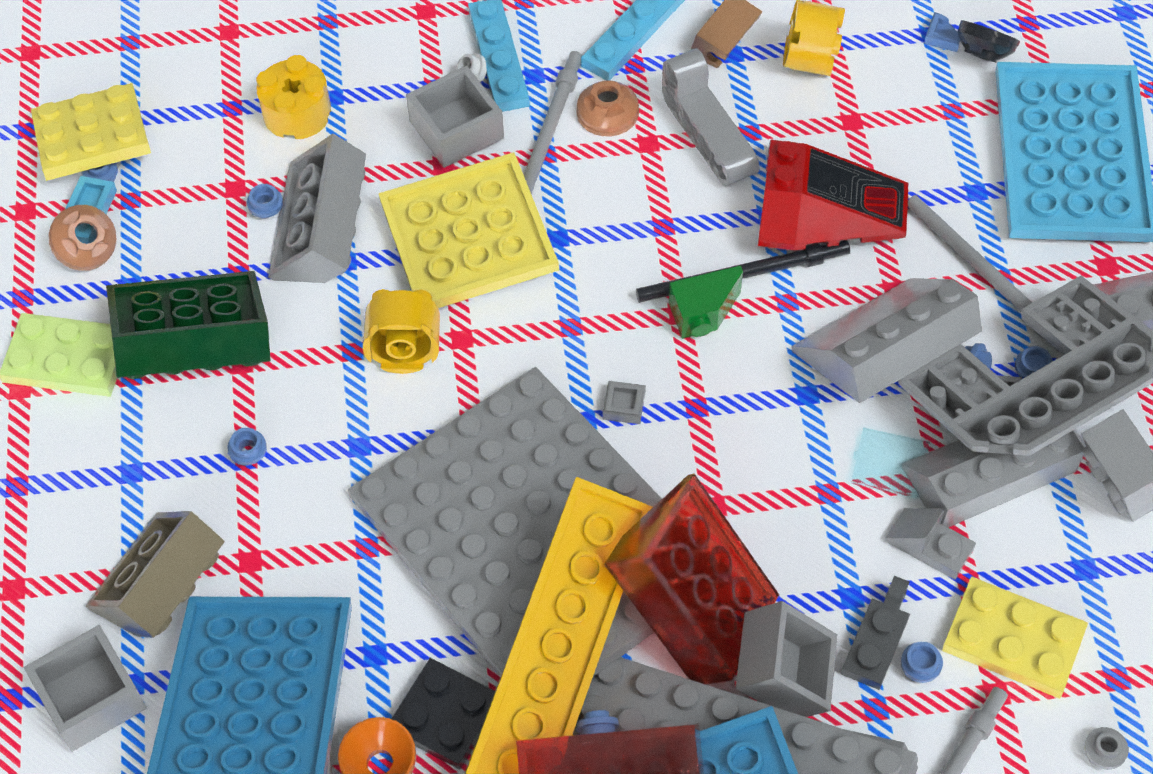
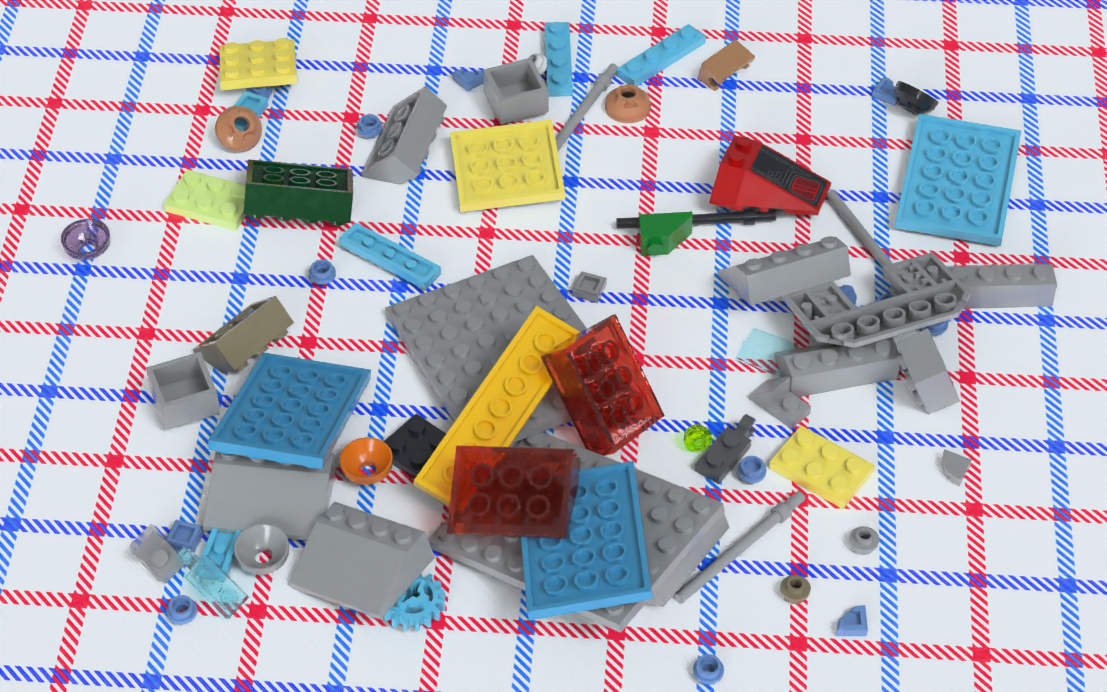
camera: 10 degrees right, 10 degrees down
yellow brick [256,55,331,139] -> none
yellow brick [363,289,440,374] -> none
light grey beam [662,48,760,186] -> none
light grey piece [736,601,838,717] -> none
yellow brick [783,0,845,76] -> none
none -> medium azure plate [339,222,442,290]
none -> medium blue tile [452,69,483,92]
none -> clear neon green plate [683,424,712,452]

